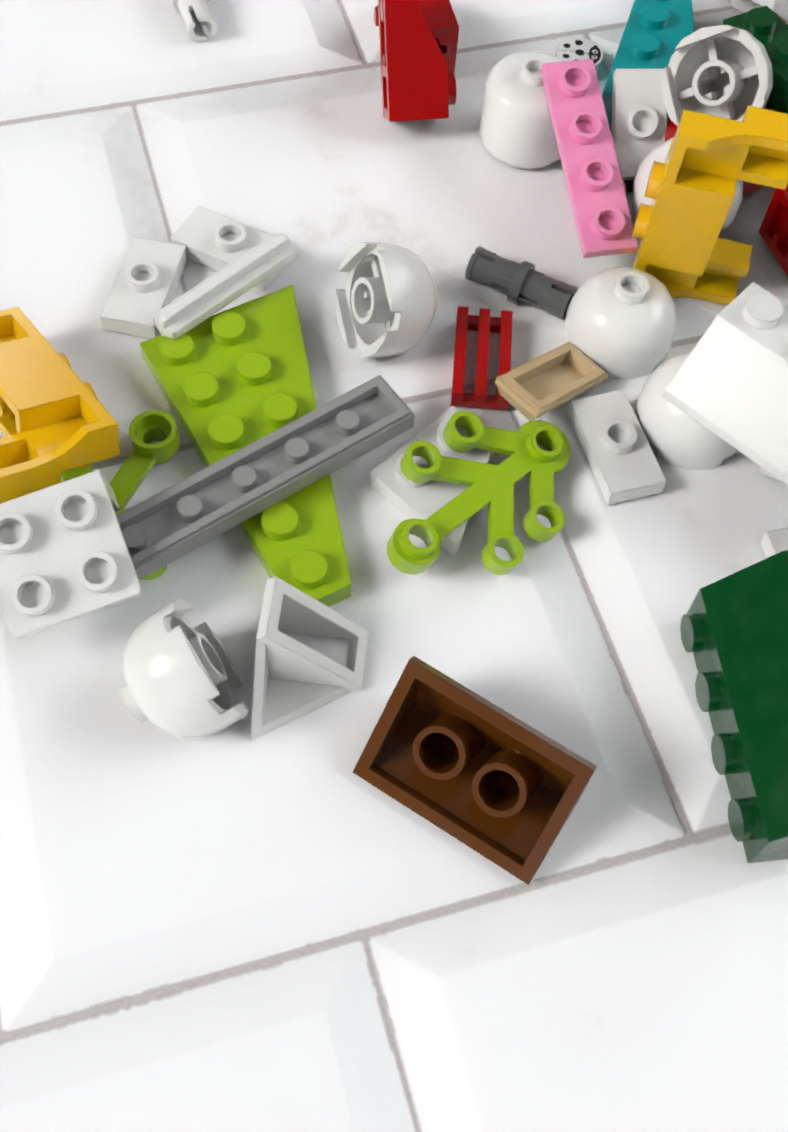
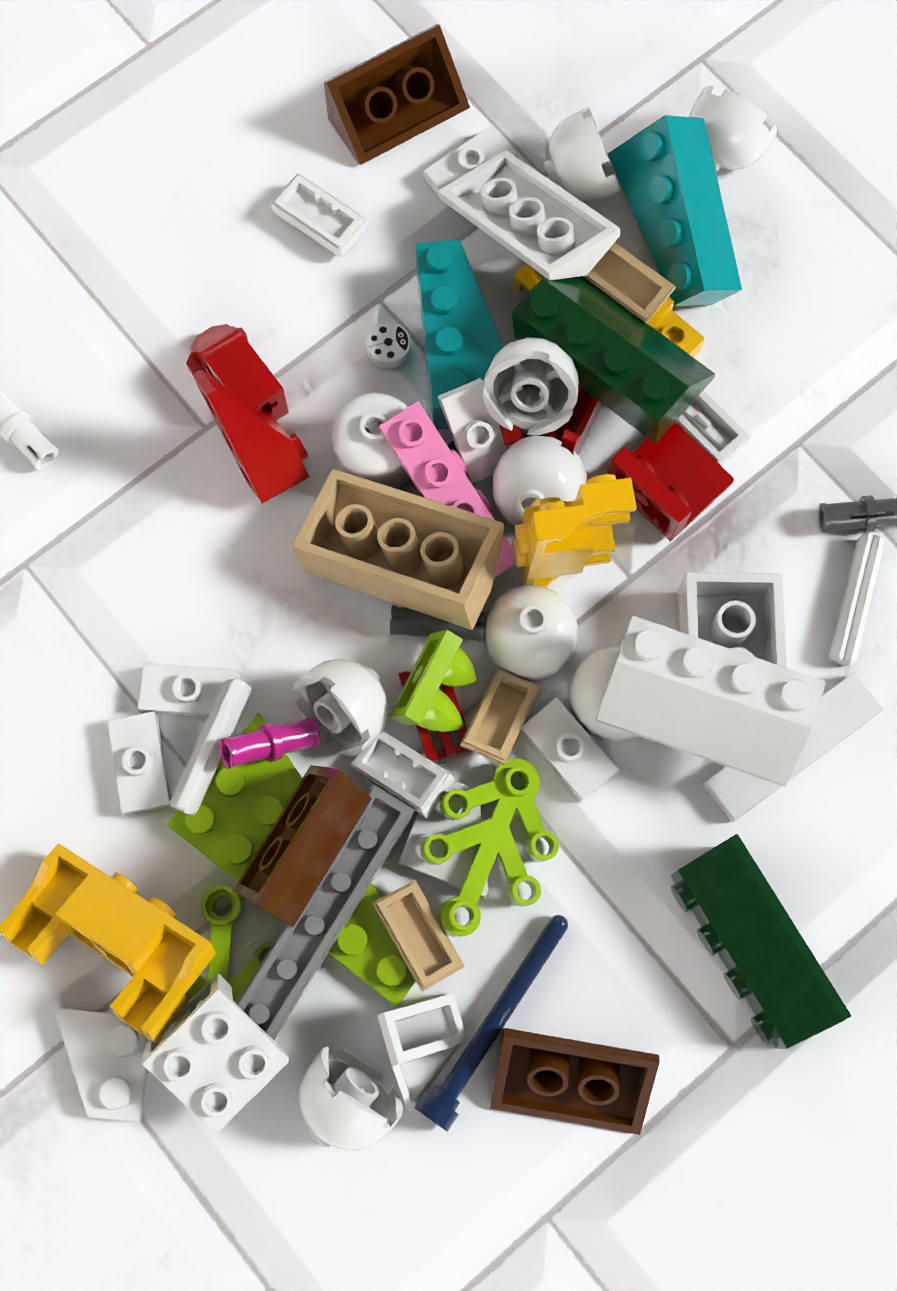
camera: 20 degrees left, 15 degrees up
none -> dark pink pin [219,717,320,769]
none -> reddish brown slope [232,765,372,927]
none -> tan slope [291,469,504,630]
none -> white plate [349,731,455,818]
none -> tan tile [372,880,465,991]
none -> lime tile [389,630,477,732]
none -> dark blue piece [414,915,568,1132]

